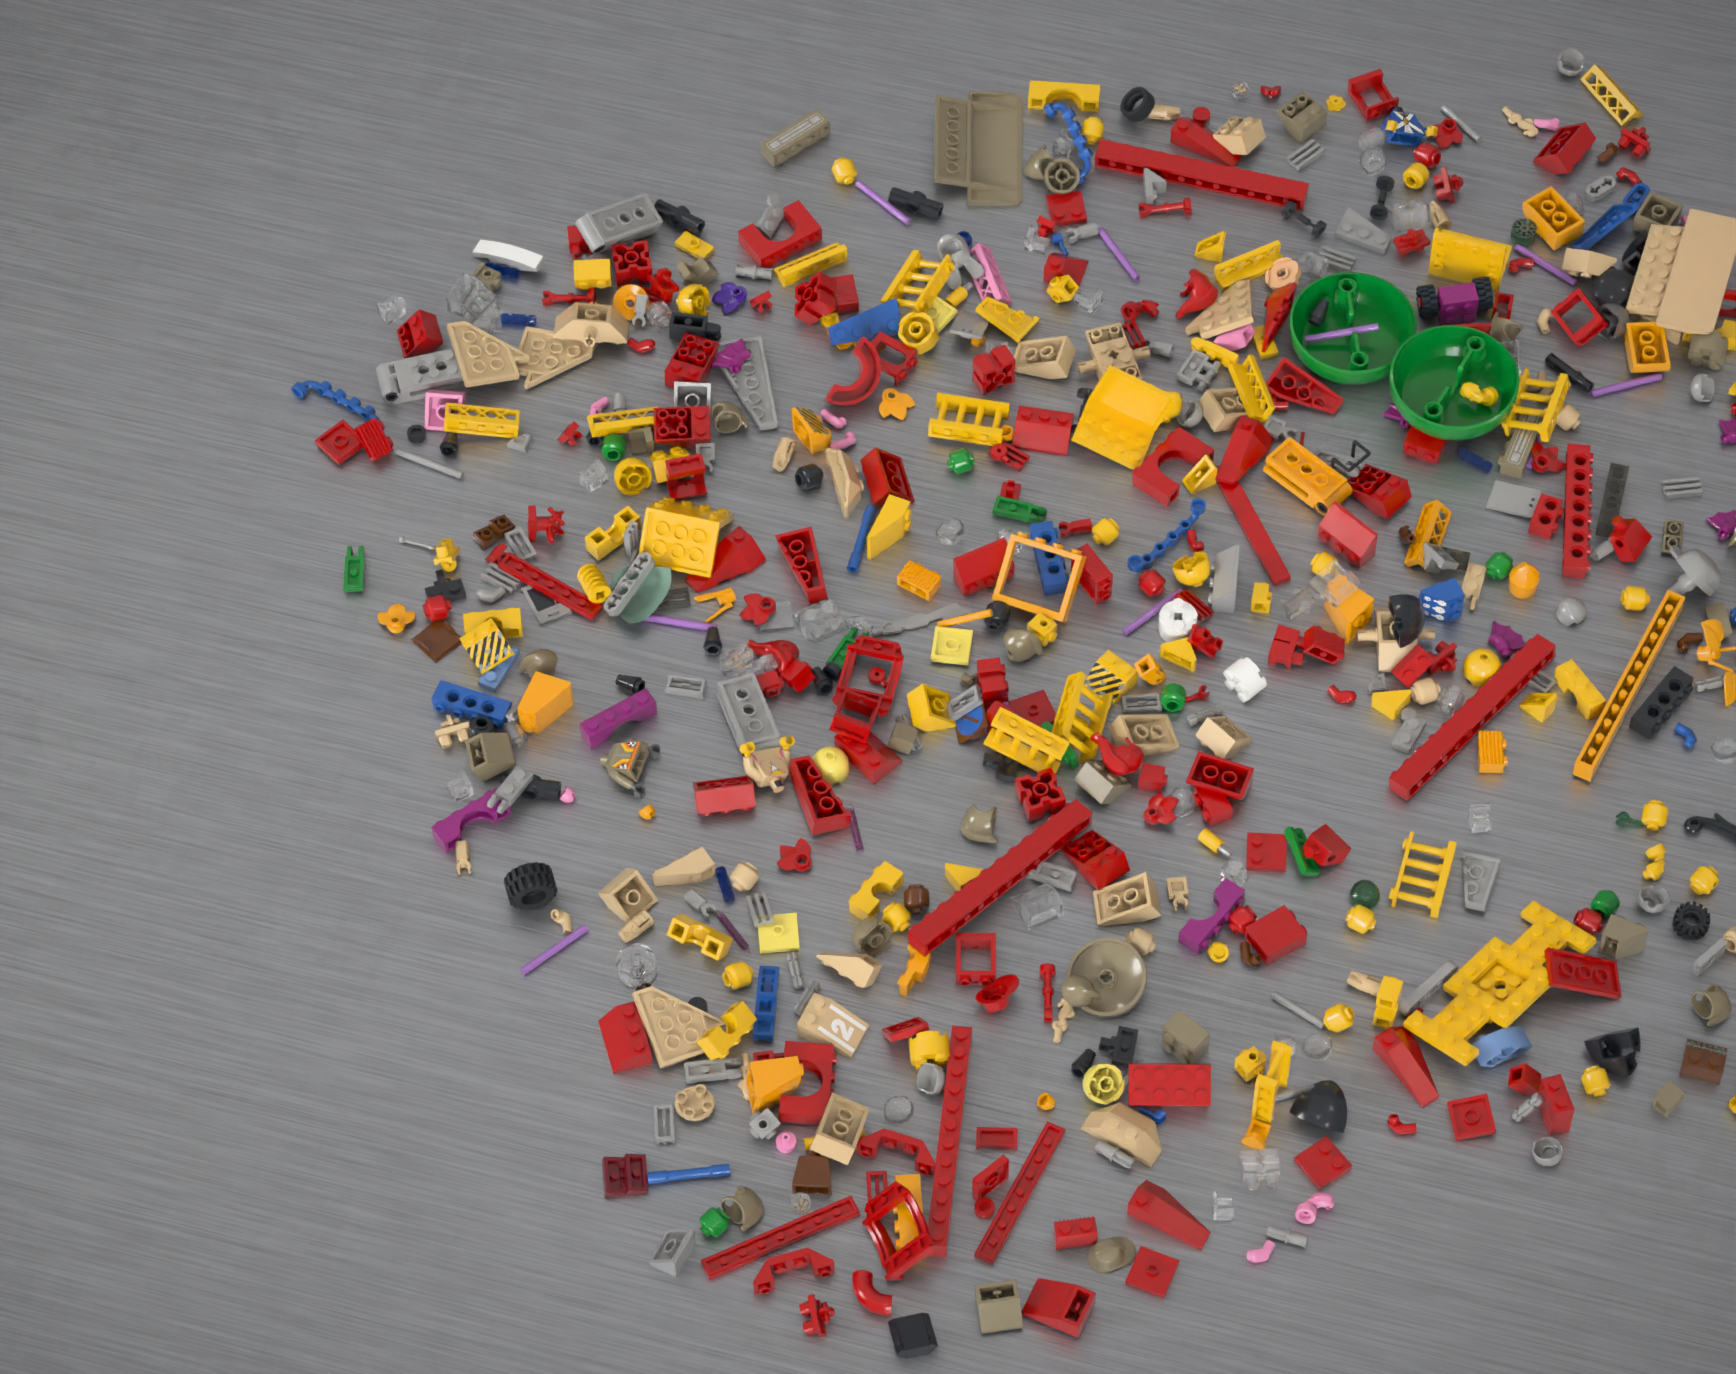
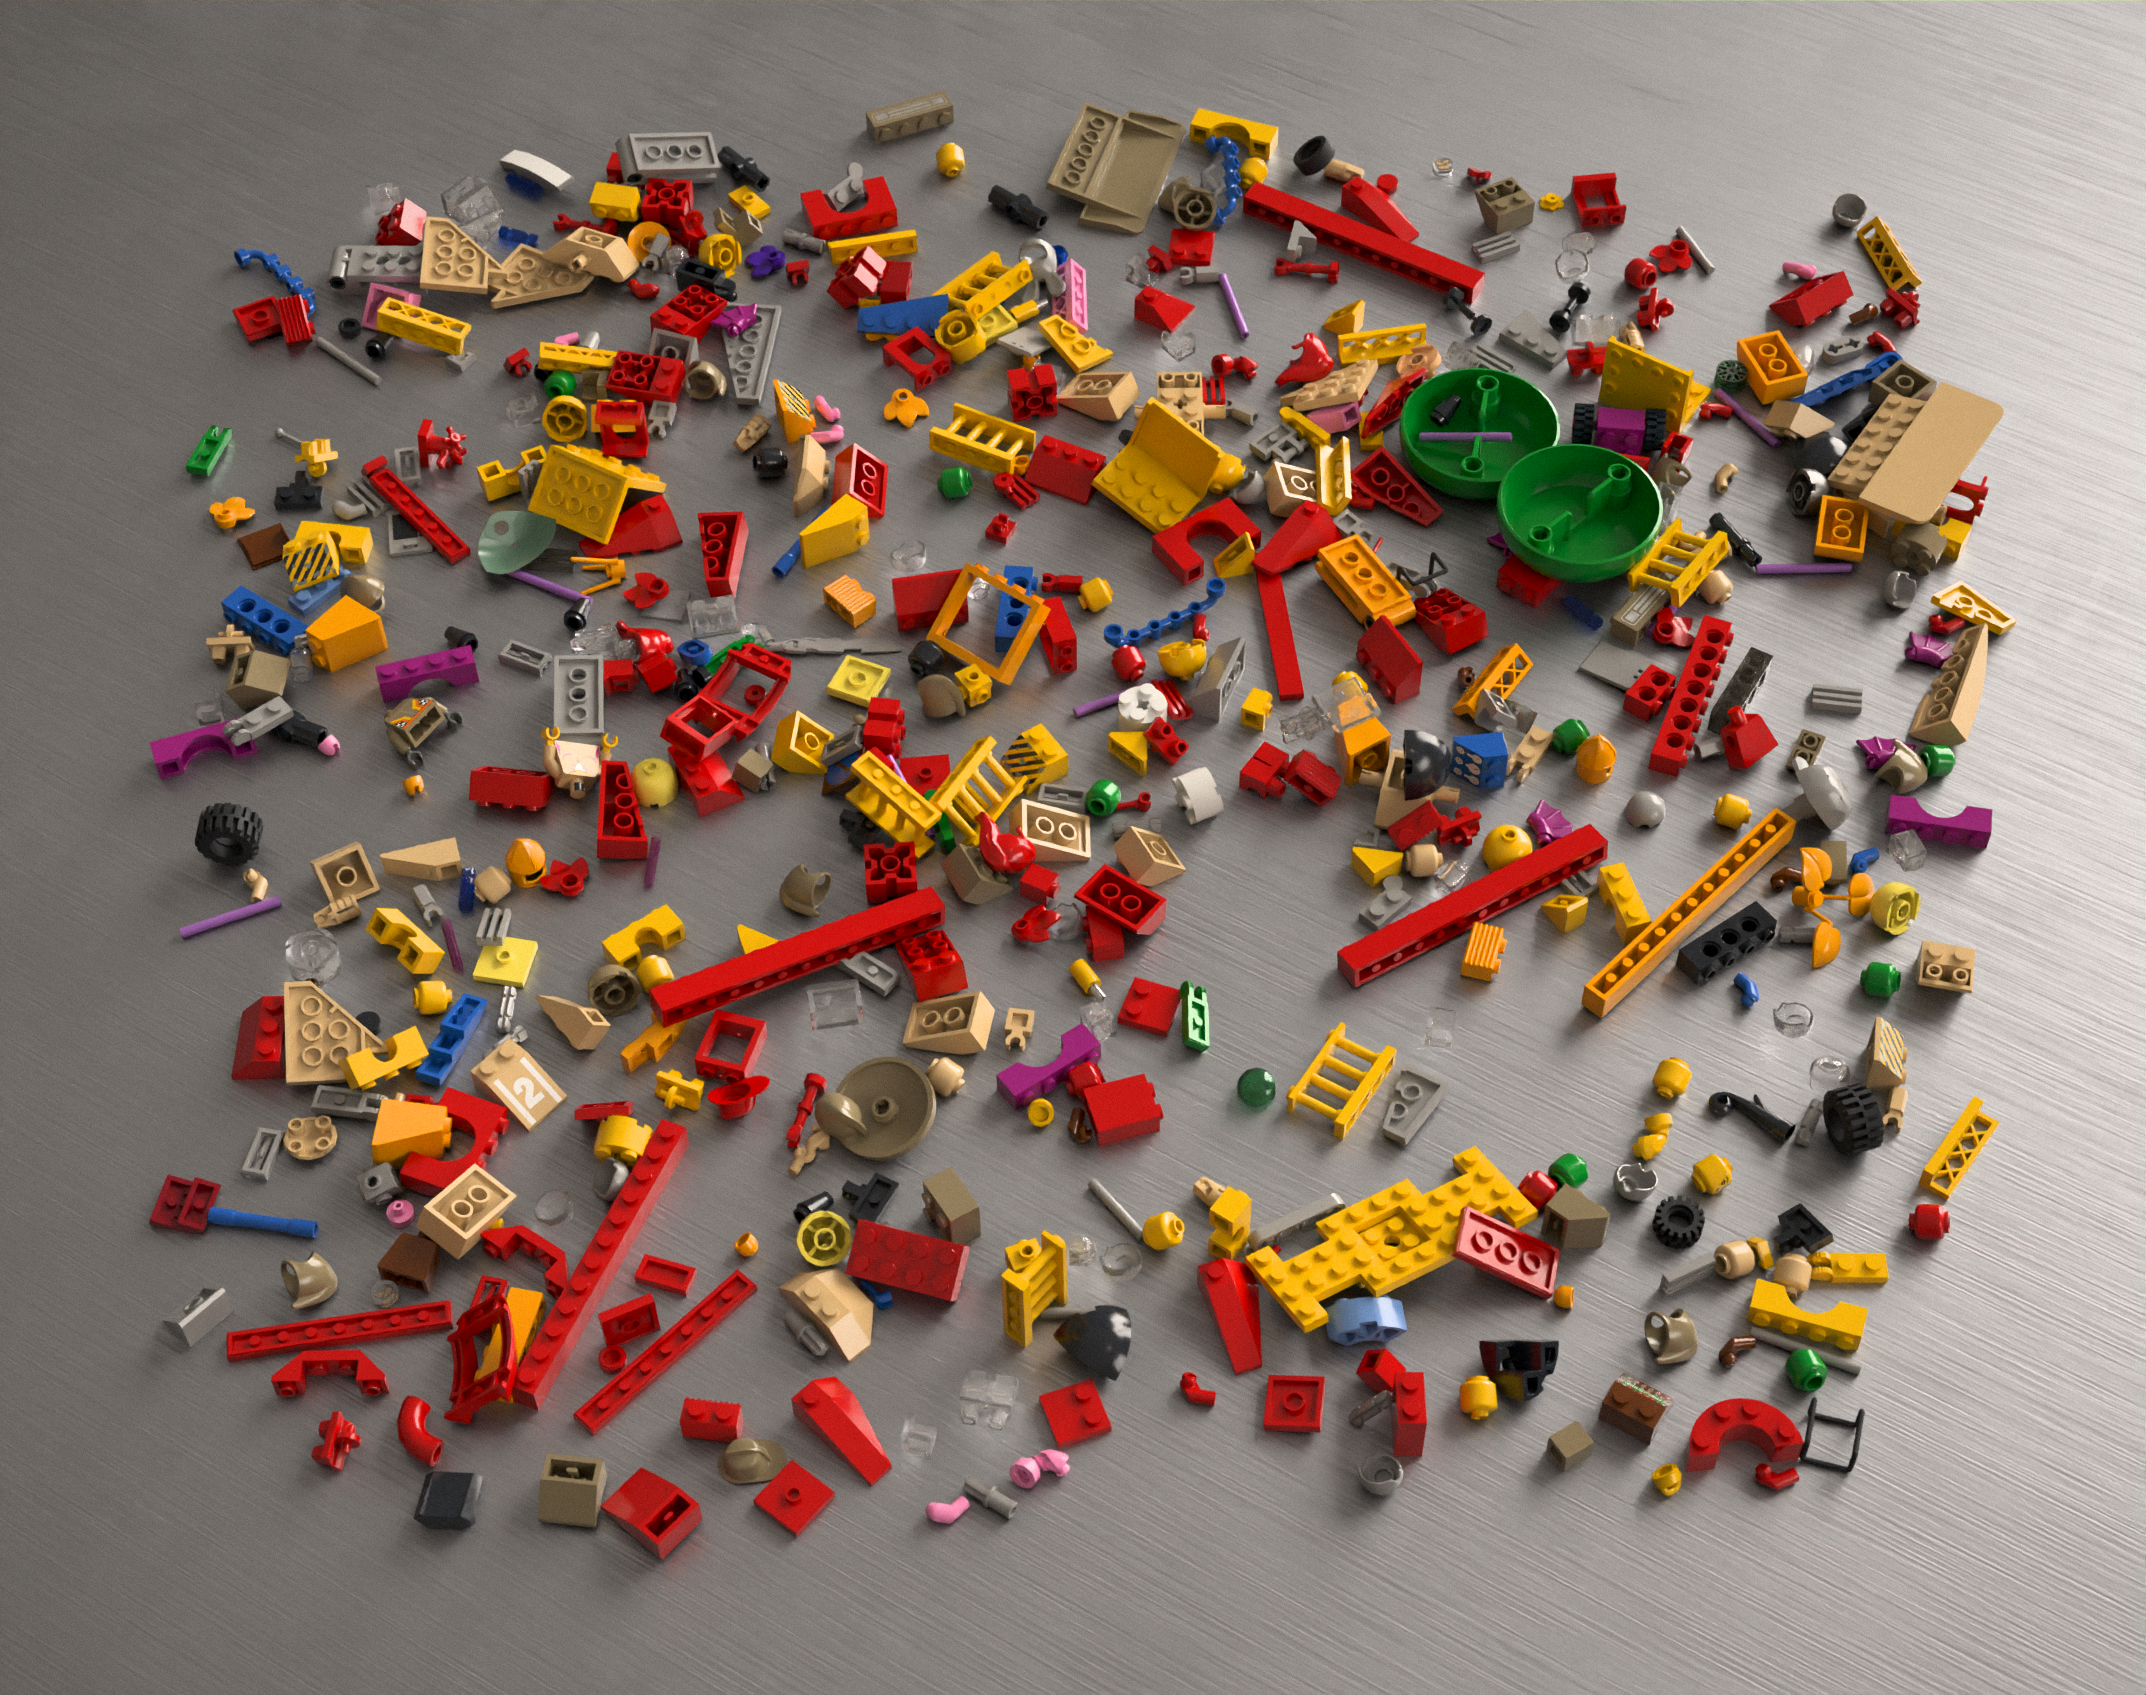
camera: 15 degrees right, 5 degrees down
red head [423,595,452,622] -> none
tan bar [455,840,472,875] -> none
black head [469,716,494,738] -> none
dark tan brick [472,262,502,294] -> none
reddish brown slope [472,514,515,549] -> none
yellow piece [577,564,611,603] -> none
light grey beam [604,552,655,617] -> none
green head [699,1207,730,1238] -> none
red brick [823,336,881,406] -> none
medium lavender bar [855,180,911,225] -> none
reddish brown head [904,884,930,915] -> none
light orange bar [937,609,993,627] -> none
green hinge [992,496,1047,524] -> none
yellow brick [1046,274,1079,303] -> none
blue hand [1051,233,1069,255] -> none
light orange leg [1134,654,1167,686] -> none
tan slope [1213,116,1266,155] -> none
light orange tile [1241,1119,1271,1150] -> none
red torso [1303,824,1352,866] -> none
red arm [1327,685,1357,703] -> none
yellow head [1345,904,1376,934] -> none
torso [1381,107,1438,147] -> none
yellow head [1403,162,1429,189] -> none
yellow arm [1460,382,1499,406] -> none
tan animal [1502,106,1538,137] -> none
red window [1550,288,1609,348] -> none
clear green hand [1615,811,1644,827] -> none
none -> light orange helmet [505,838,547,888]
none -> yellow hips [654,1069,704,1112]
none -> blue plate [677,639,713,667]
none -> light orange hinge [1553,1286,1574,1309]

